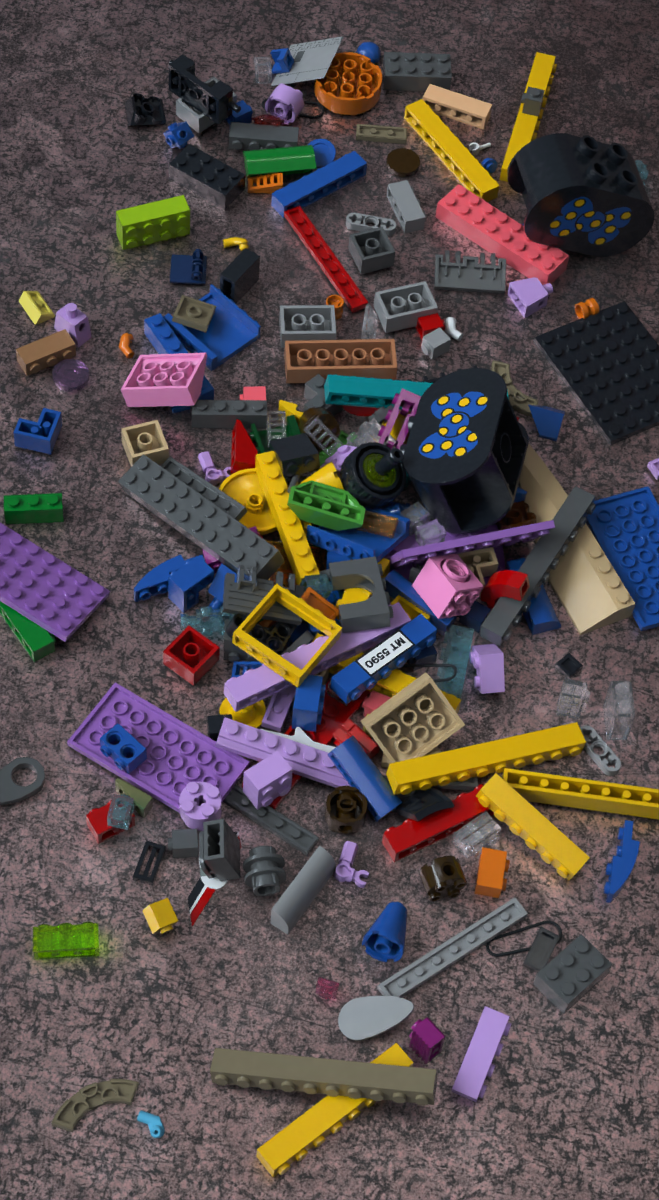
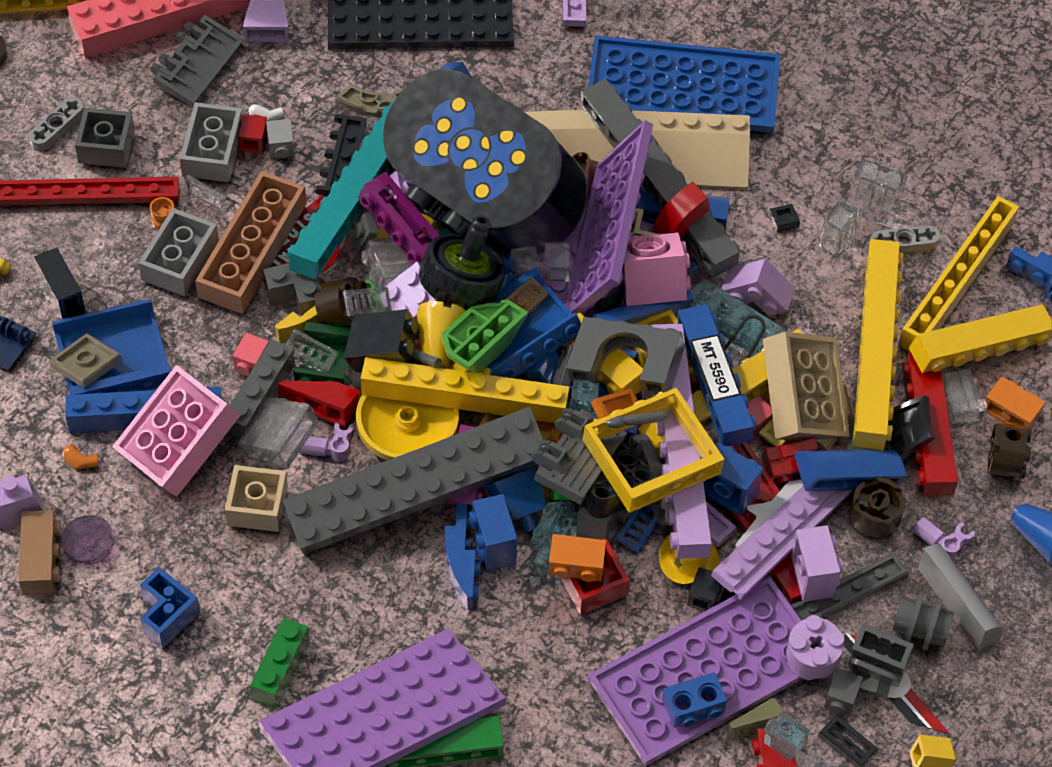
camera: 60 degrees left, 0 degrees up
dark grey plate [161,457,248,521] -> none
light grey brick [387,180,427,234] -> none
none -> clear brick [238,397,319,468]
none -> orange brick [548,534,606,582]
none -> dark grey piece [605,412,669,428]

